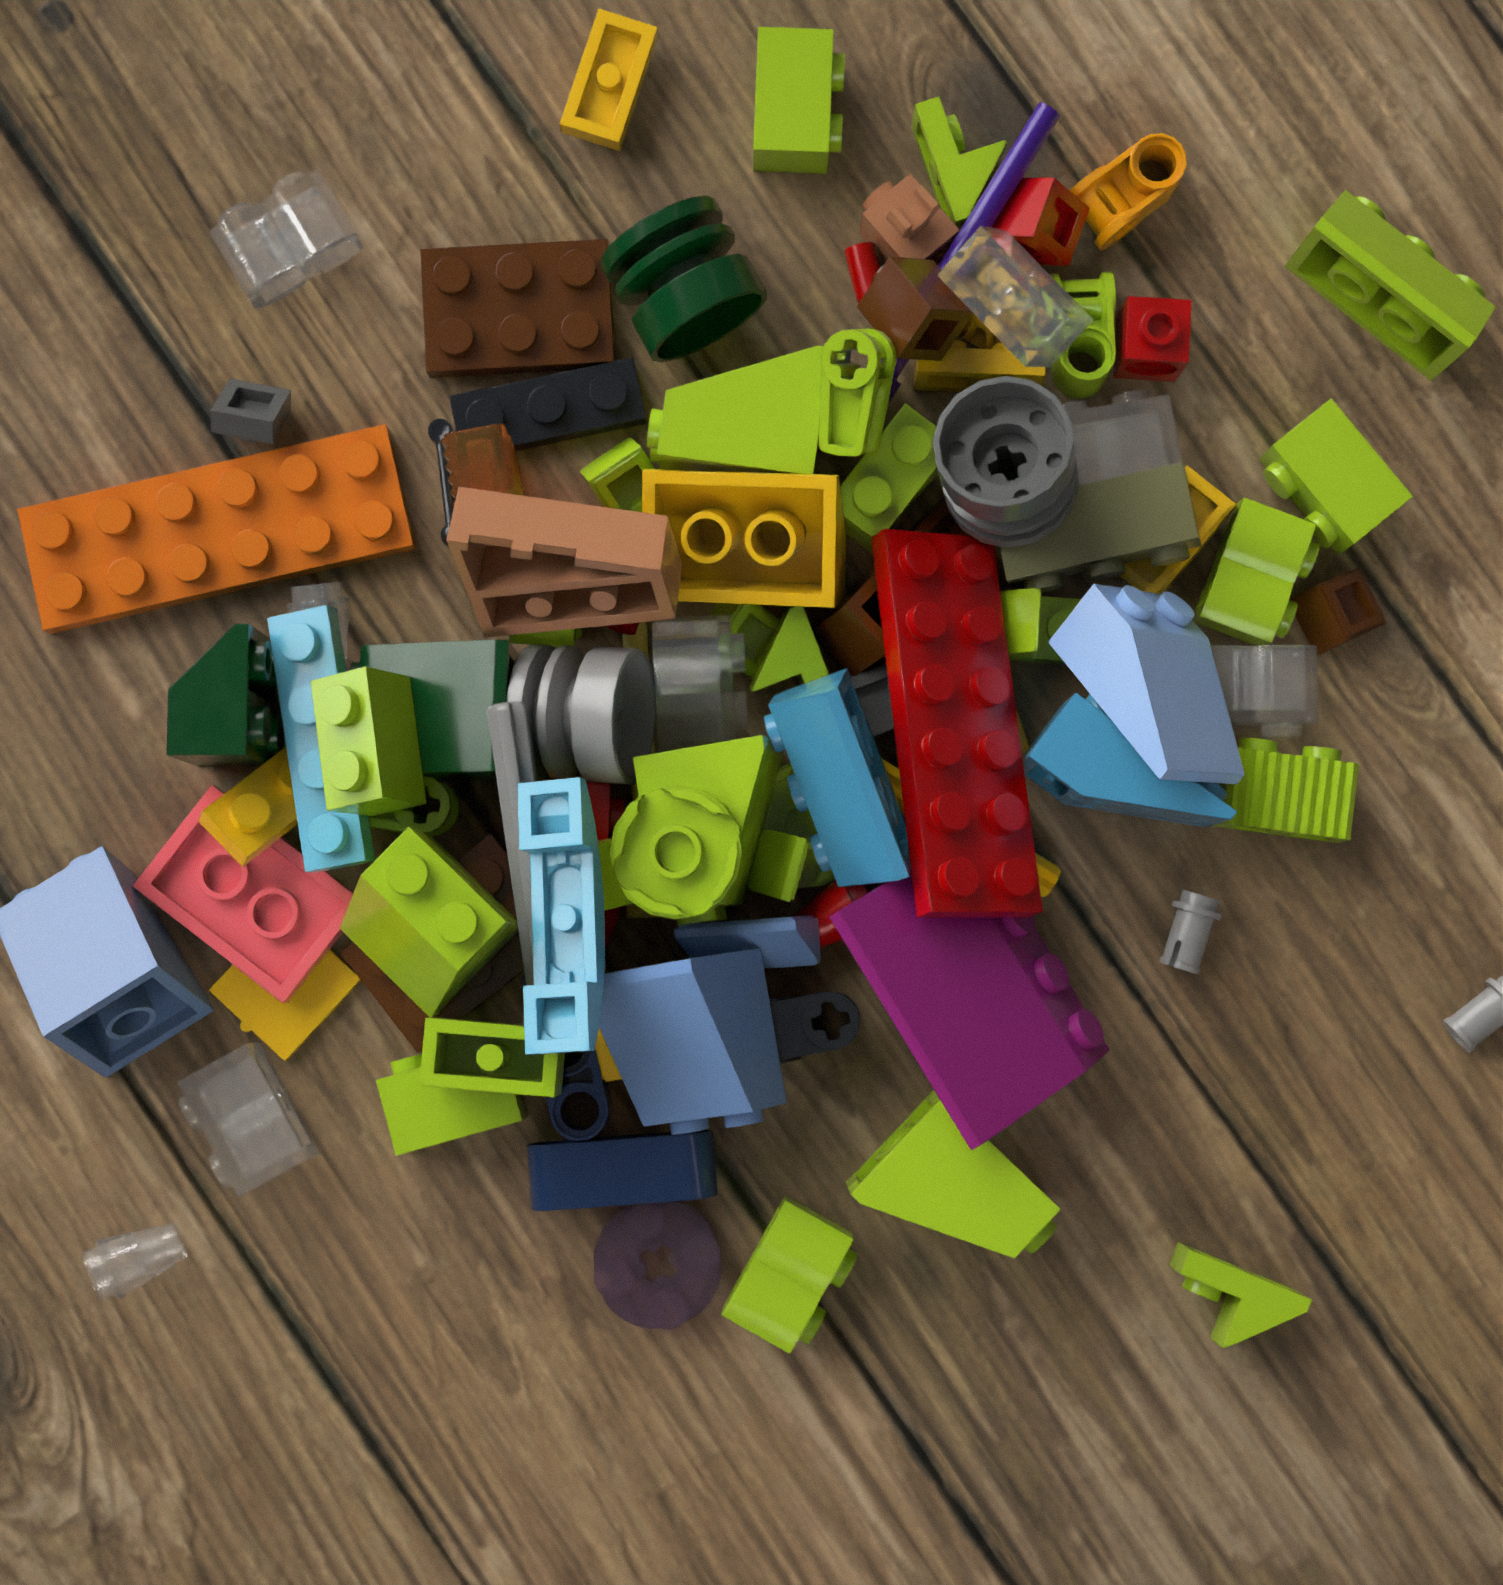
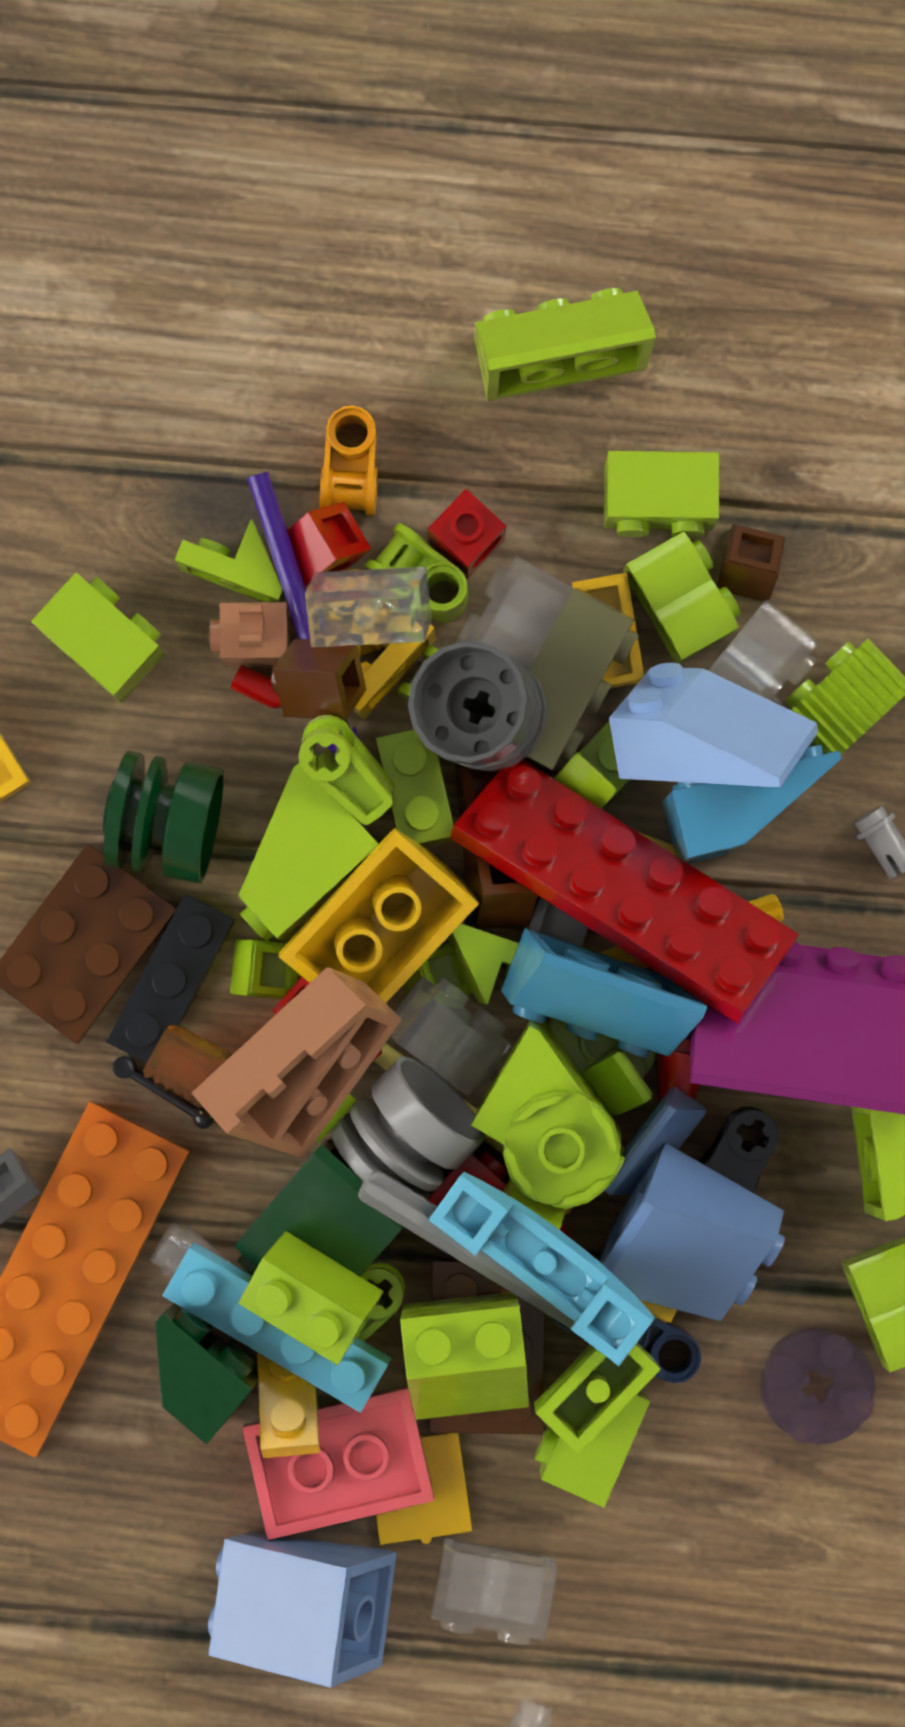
camera: 55 degrees left, 0 degrees up
dark blue beam [527,1130,718,1211] -> none

